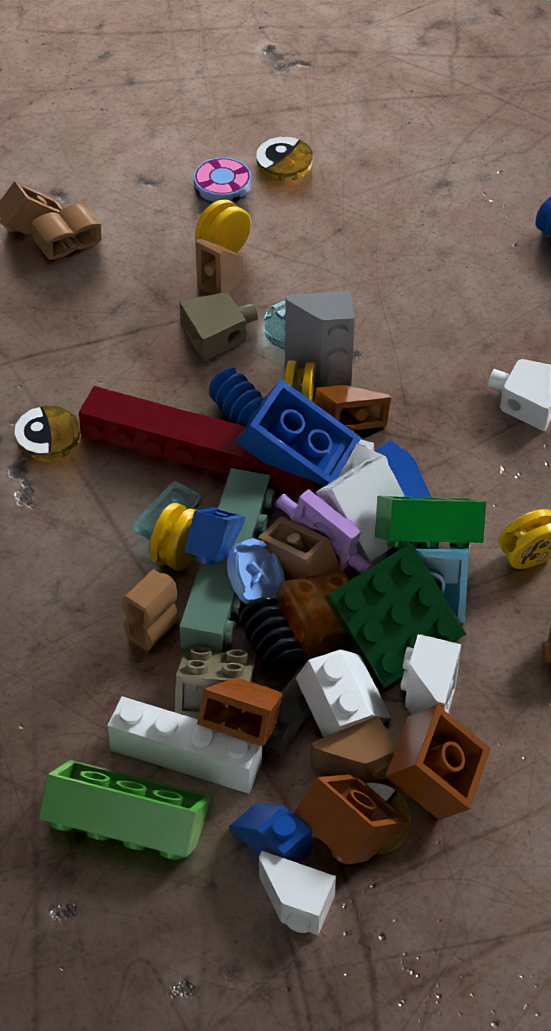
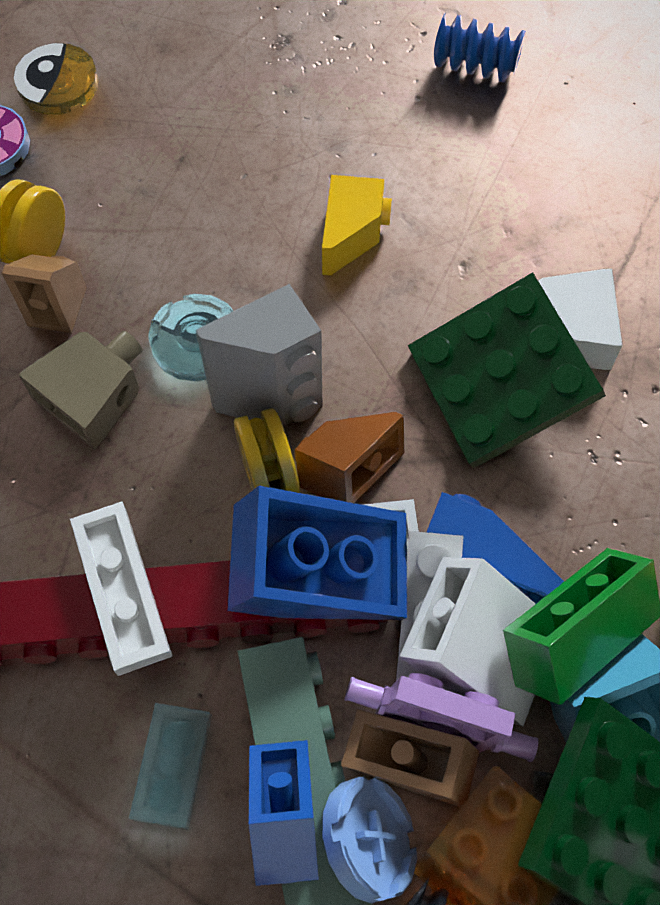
camera: 25 degrees left, 15 degrees up
yellow head [149,503,196,571] -> none
blue piece [209,367,264,426] -> none
none -> white plate [70,502,172,676]
none -> yellow slope [322,175,392,275]
none -> dark green plate [408,272,606,469]

